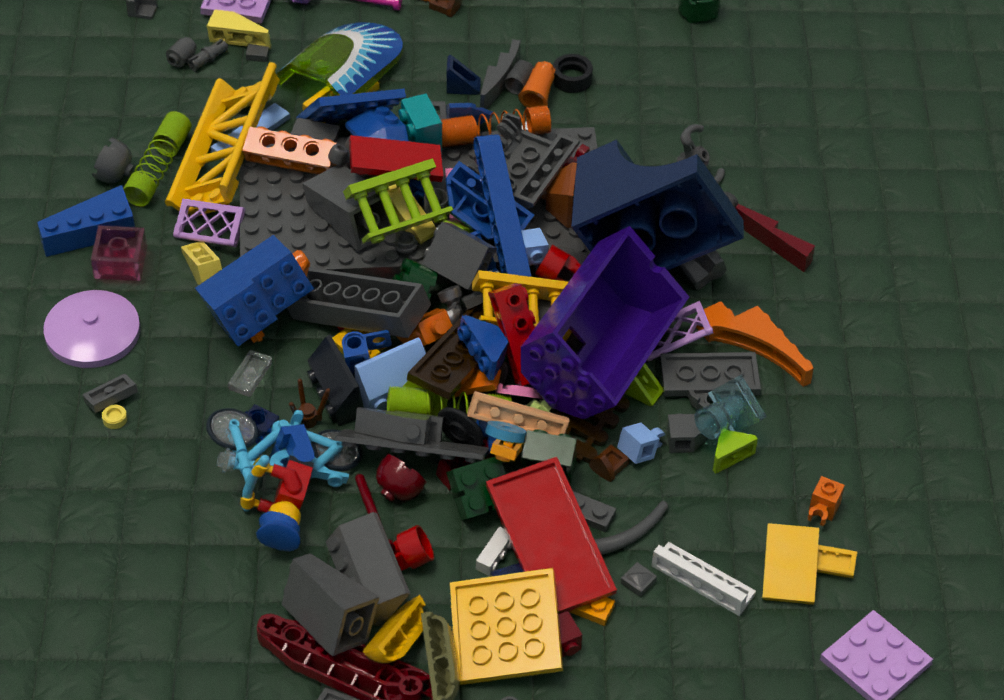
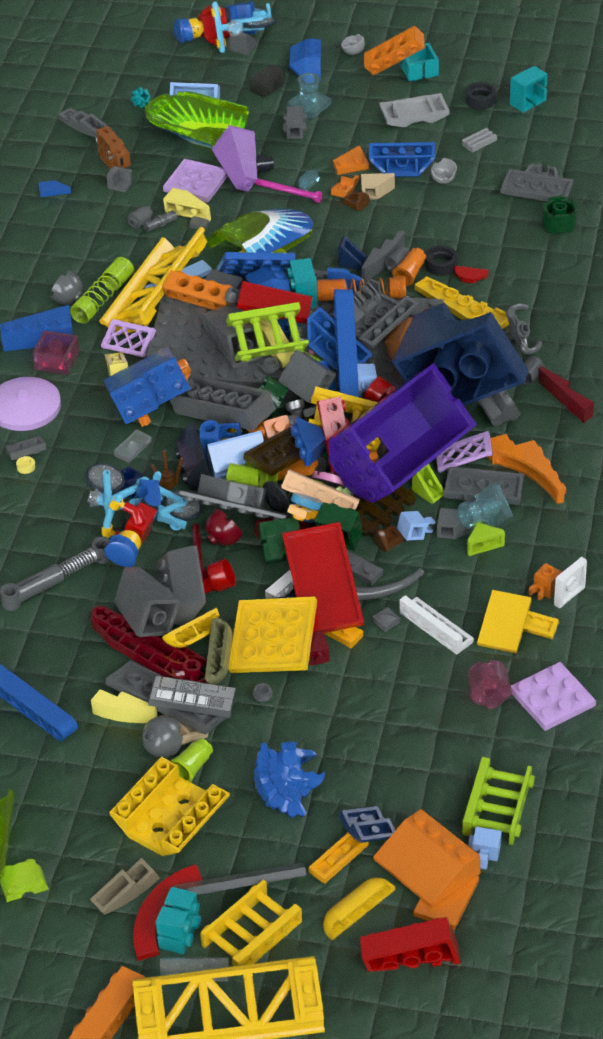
camera: 15 degrees right, 5 degrees down
none -> dark grey piece [0,536,110,611]
none -> blue tile [38,180,71,197]
none -> yellow wing [415,277,509,329]
none -> red tile [455,266,489,283]
none -> clear pink brick [467,660,512,709]
none -> white tile [554,557,587,608]

